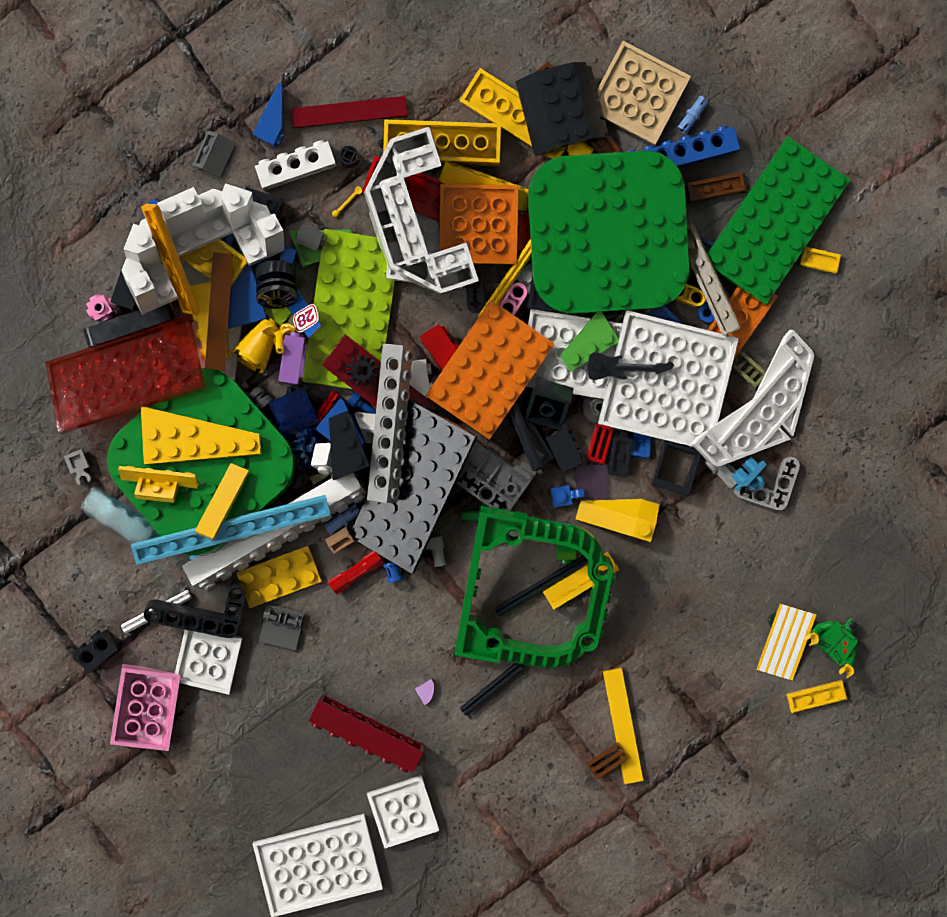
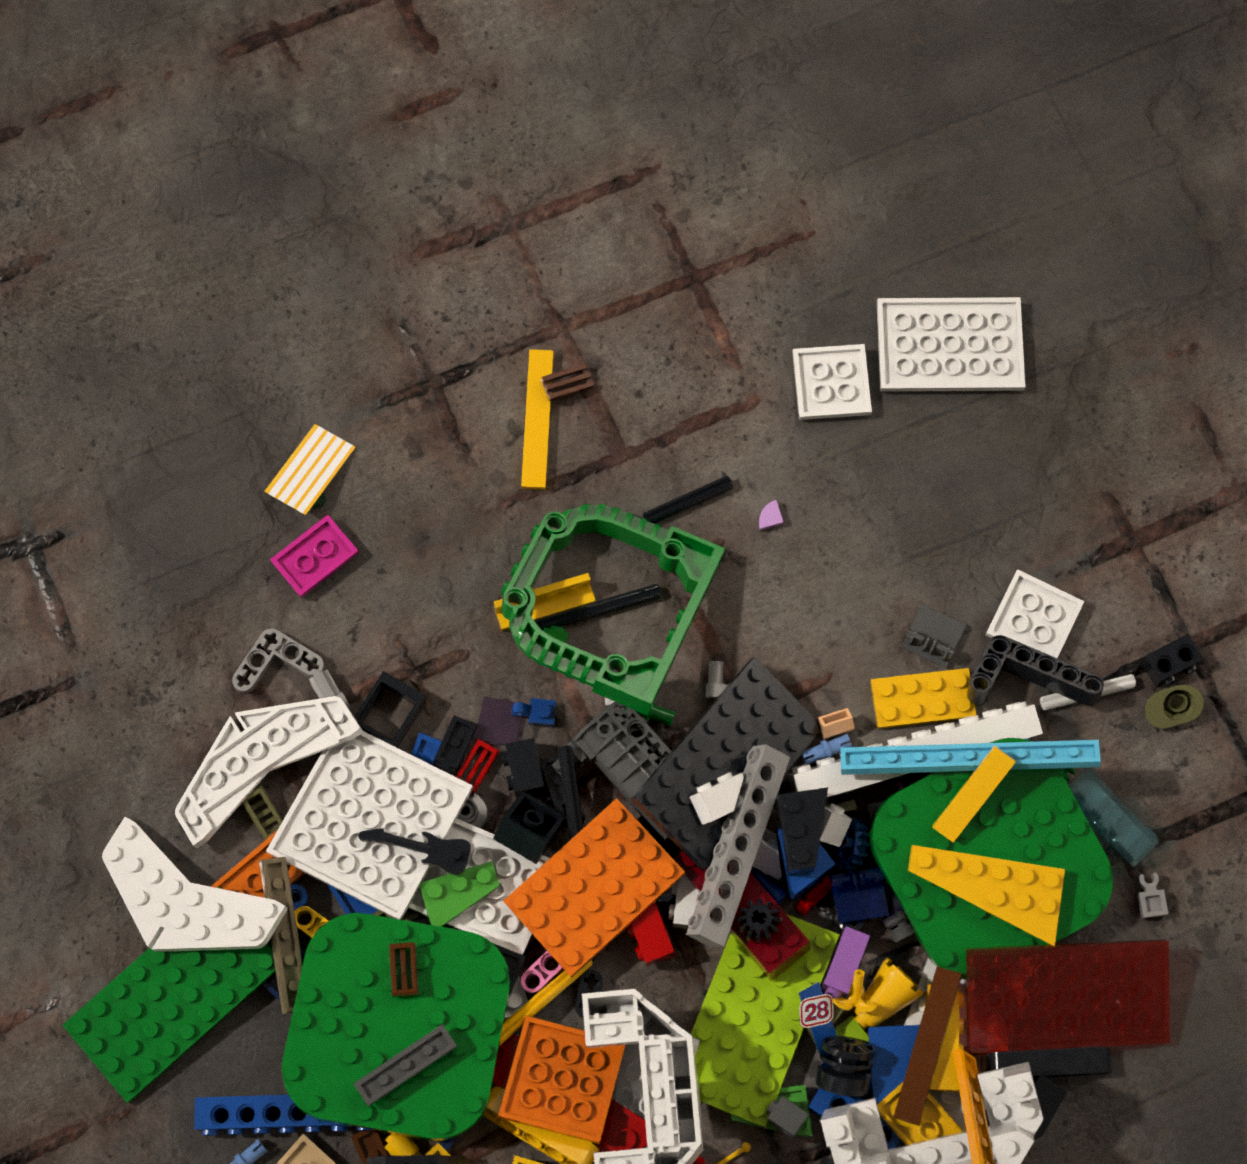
camera: 170 degrees left, 15 degrees down
bright pink brick [86,294,117,322] -> none
bright pink slope [110,664,181,751] -> none
yellow bracket [118,466,199,503] -> none
dark red brick [308,694,424,773] -> none
red axle [328,551,385,595] -> none
blue bush [383,562,404,583] -> none
yellow wedge [575,499,659,542] -> none
reddish brown tile [686,172,747,203] -> none
dark azure hips [732,457,767,492] -> none
yellow tile [786,680,847,713] -> none
yellow tile [799,247,841,274] -> none
green torso [804,618,859,678] -> none
none -> white wing [102,817,288,952]
none -> dark pink plate [270,515,359,598]
none -> dark grey plate [354,1024,457,1107]
none -> reddish brown tile [389,942,419,997]
none -> white slope [690,772,744,825]
none -> olive piece [1145,685,1204,729]

